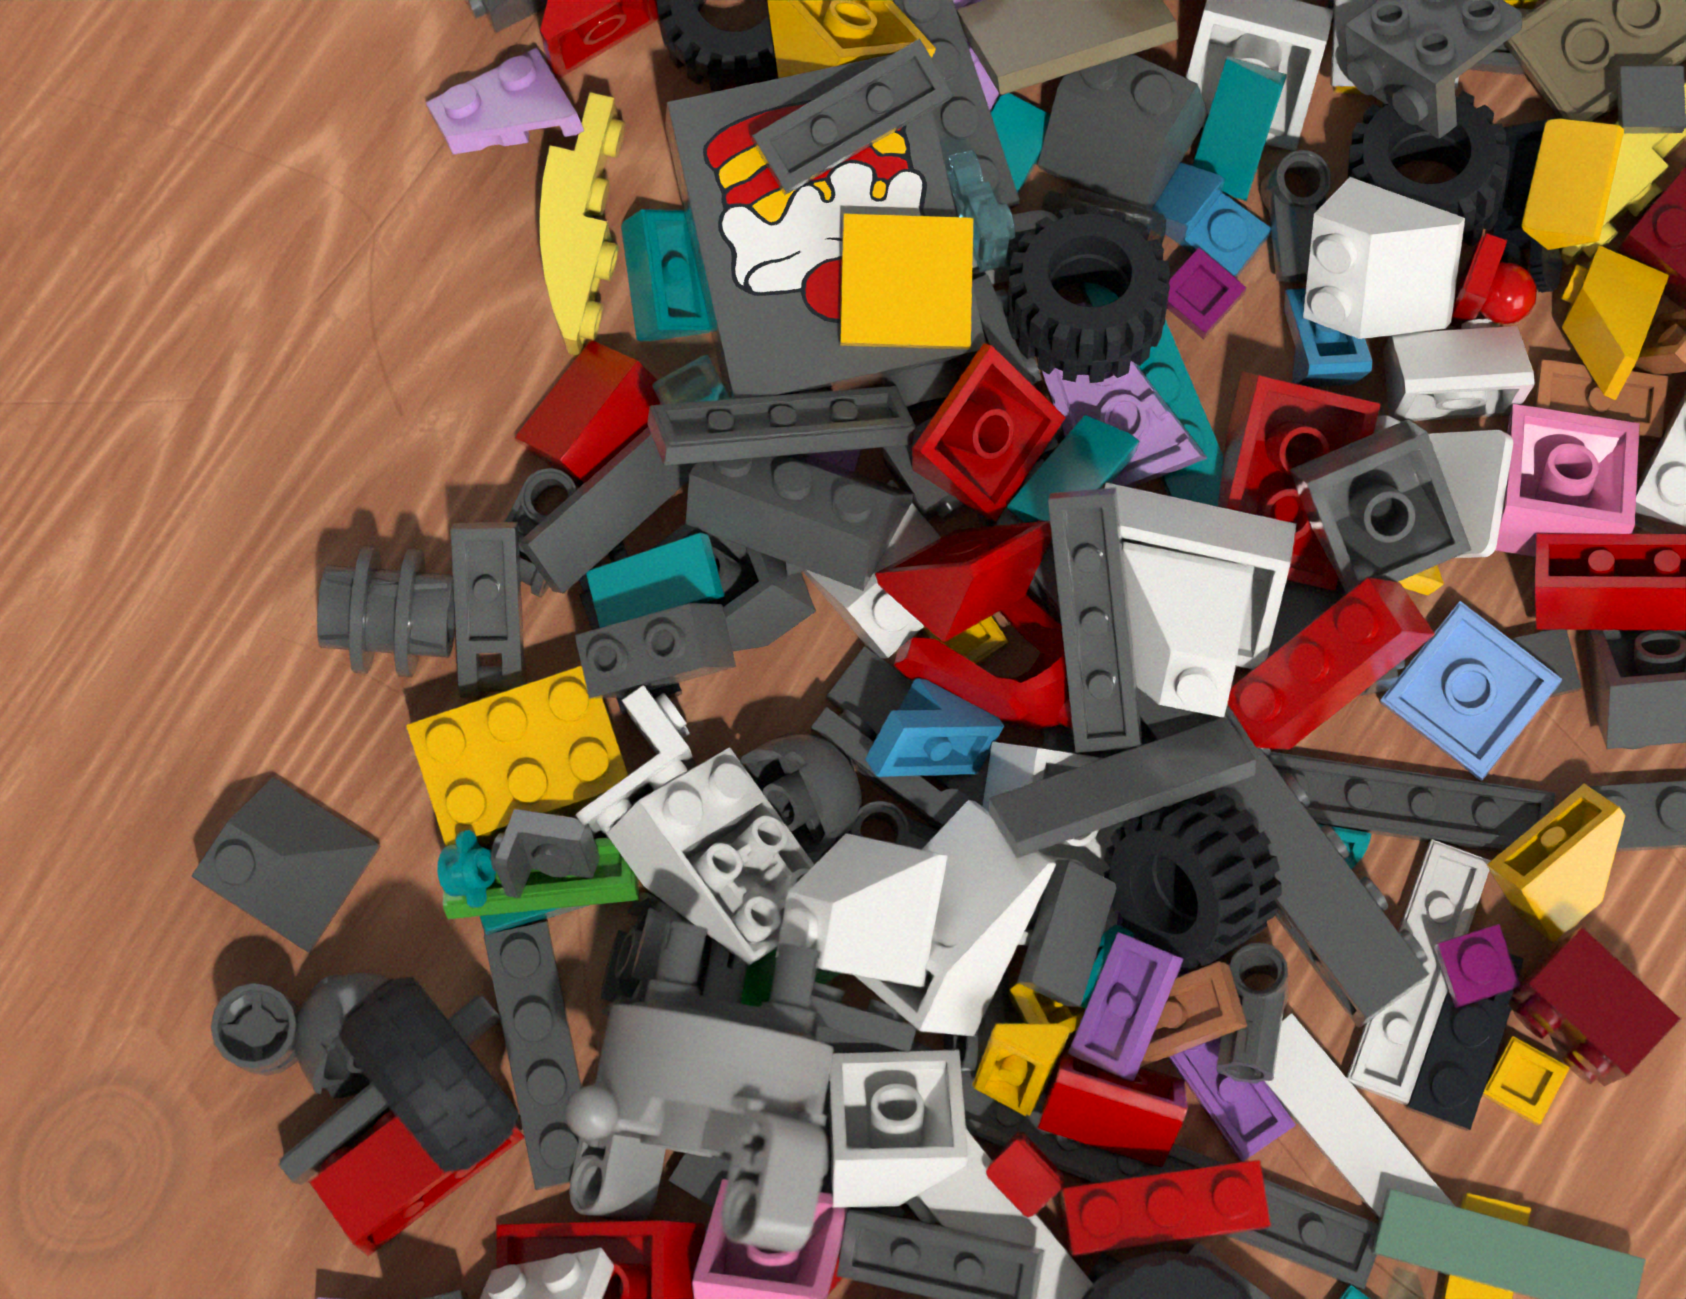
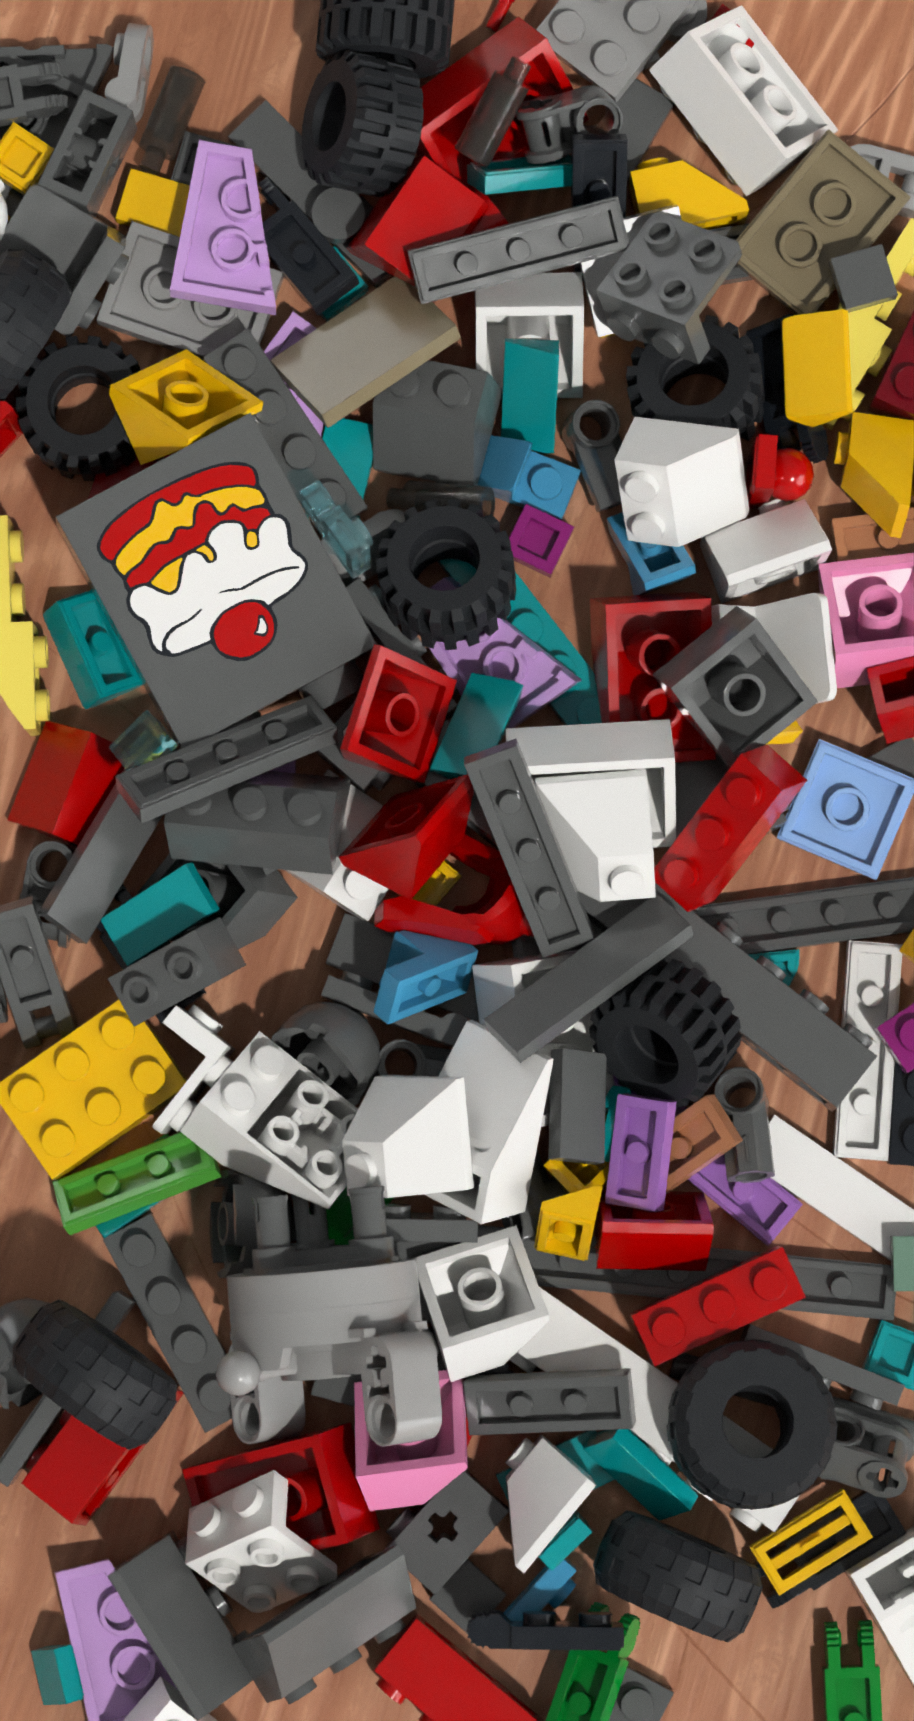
camera: 20 degrees left, 5 degrees up
teal plate [437,830,496,908] -> none
dark grey bracket [491,809,600,898] -> none
dark grey plate [751,39,953,196] -> none
yellow tile [840,214,973,350] -> none
red slope [985,1131,1064,1218] -> none

